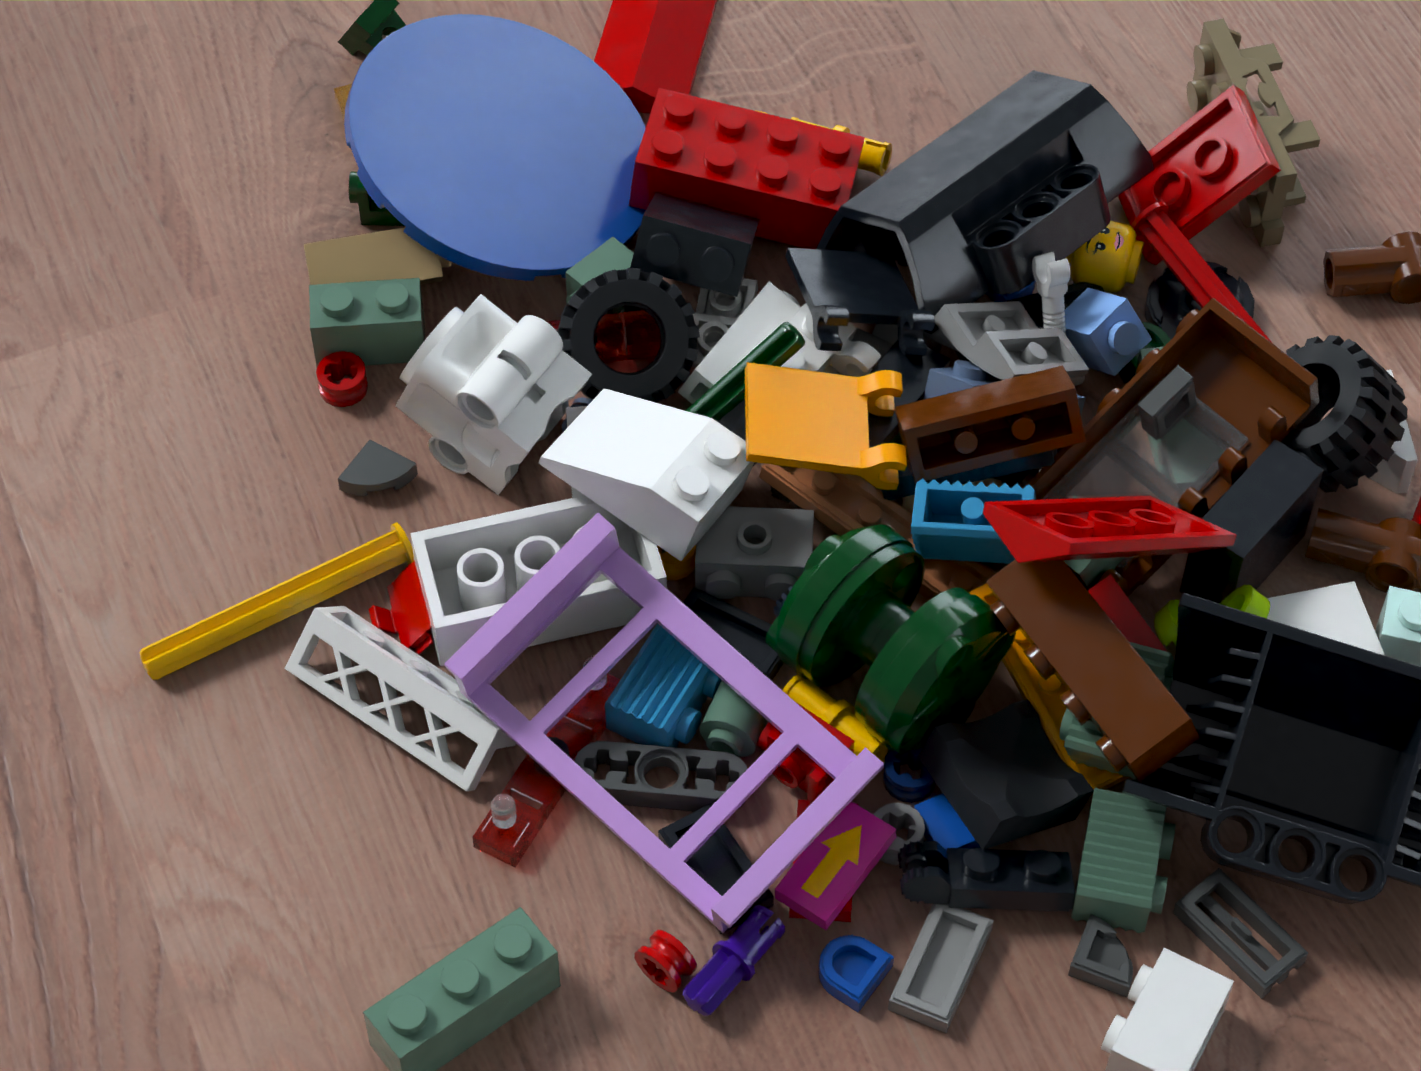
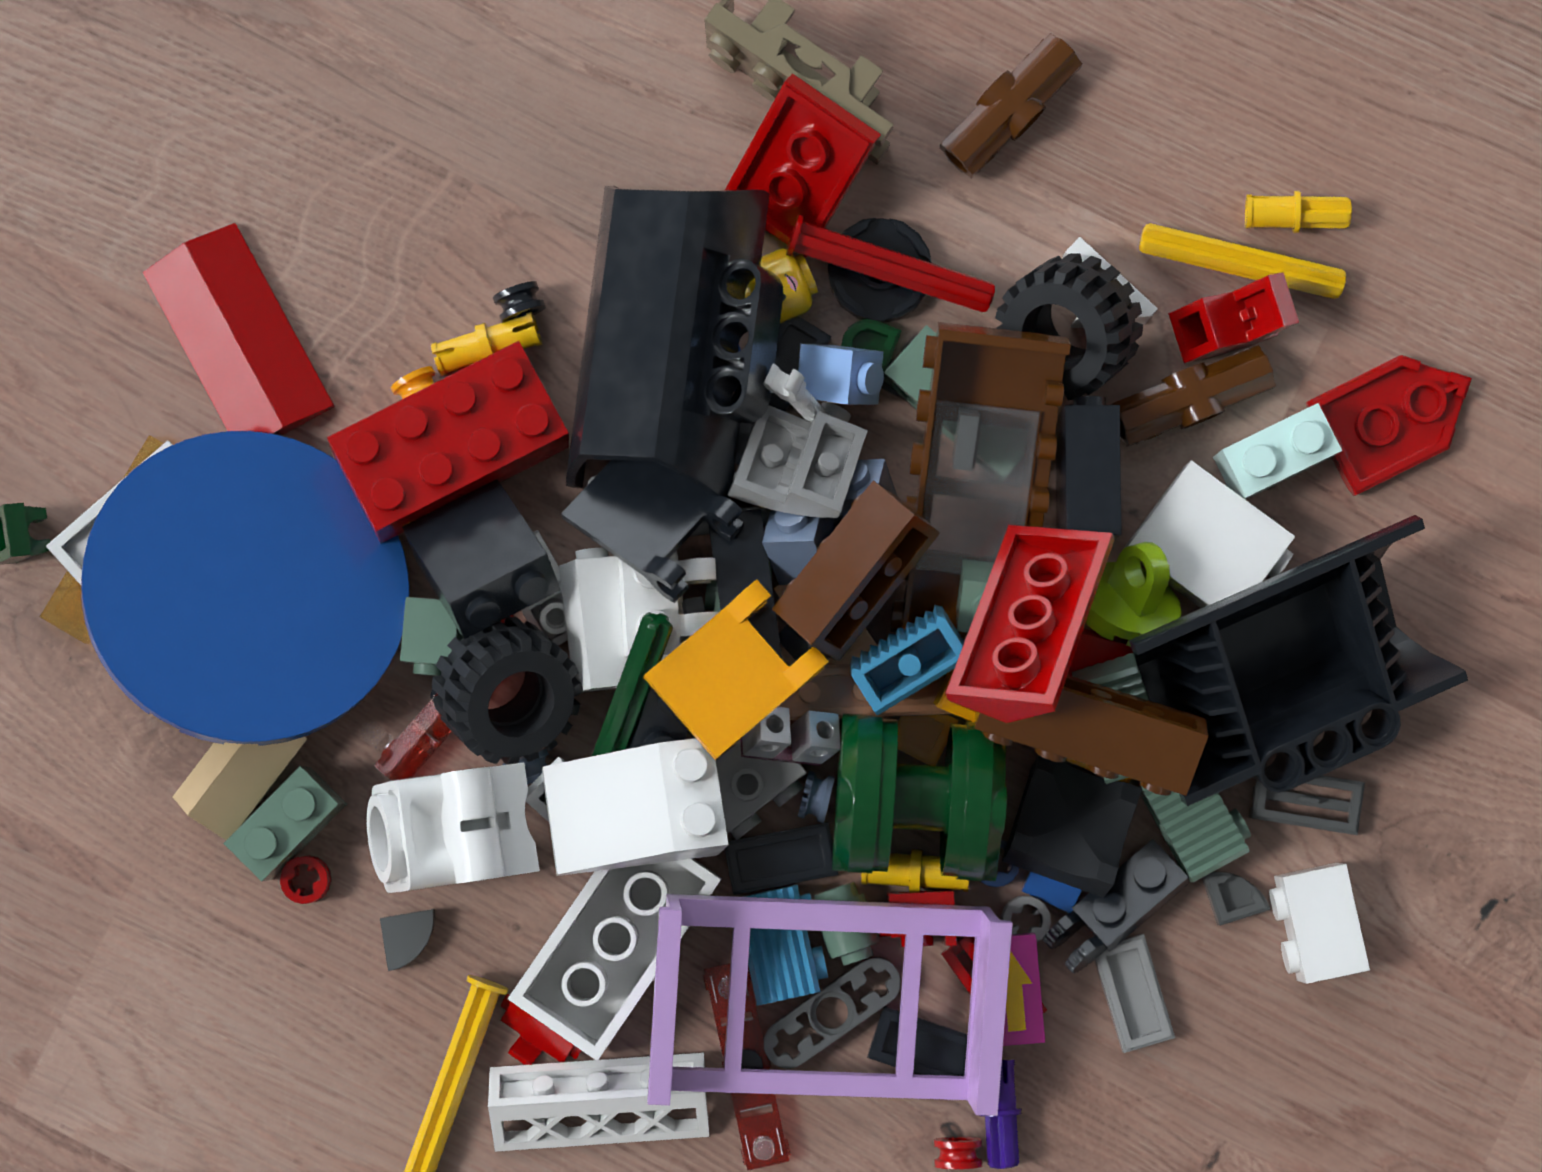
camera: 40 degrees left, 30 degrees up
blue tile [819,935,894,1013] -> none
none -> black bush [493,281,546,322]
none -> flat silver piece [740,707,840,766]

